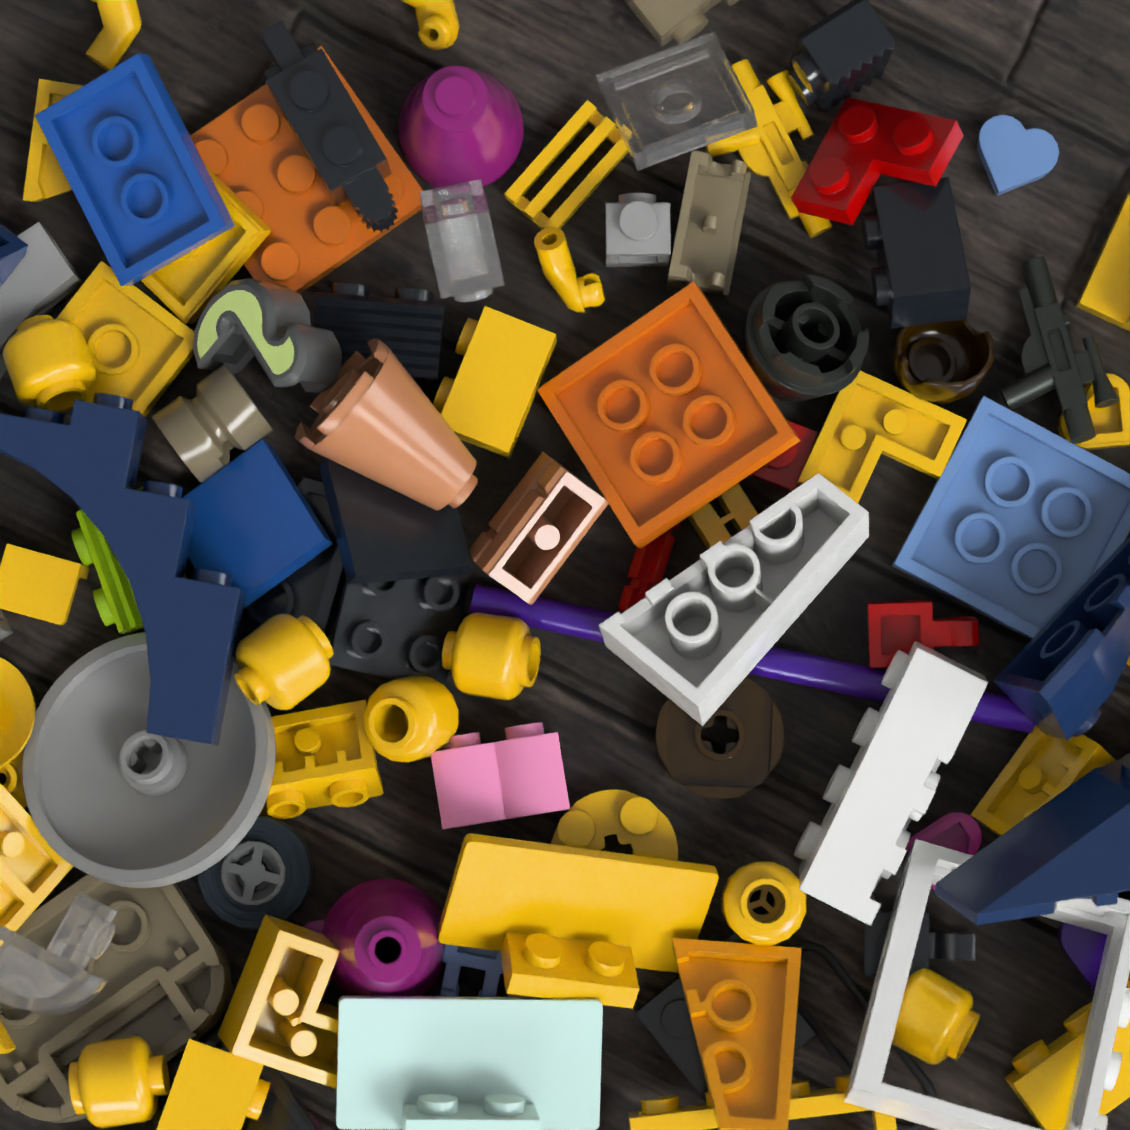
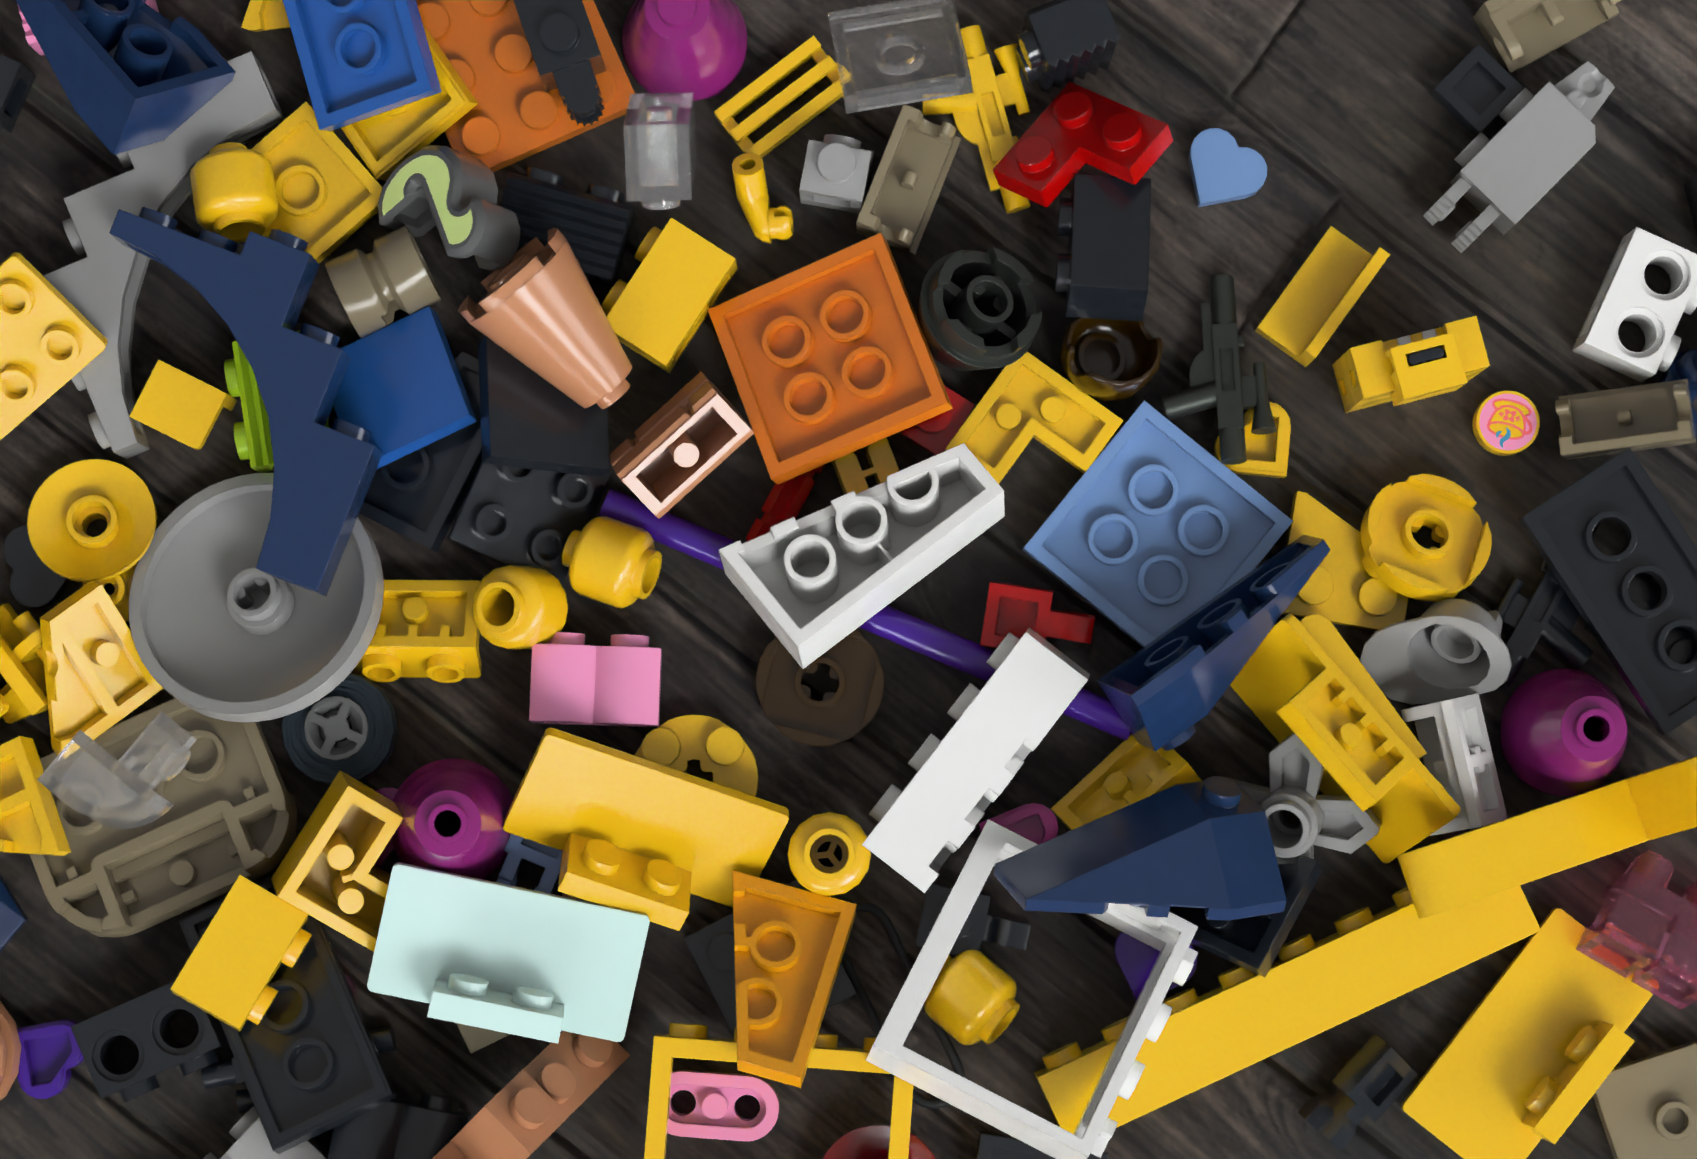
camera: 10 degrees right, 0 degrees up
yellow head [68,1036,170,1128] -> none
yellow head [234,614,333,710] -> none

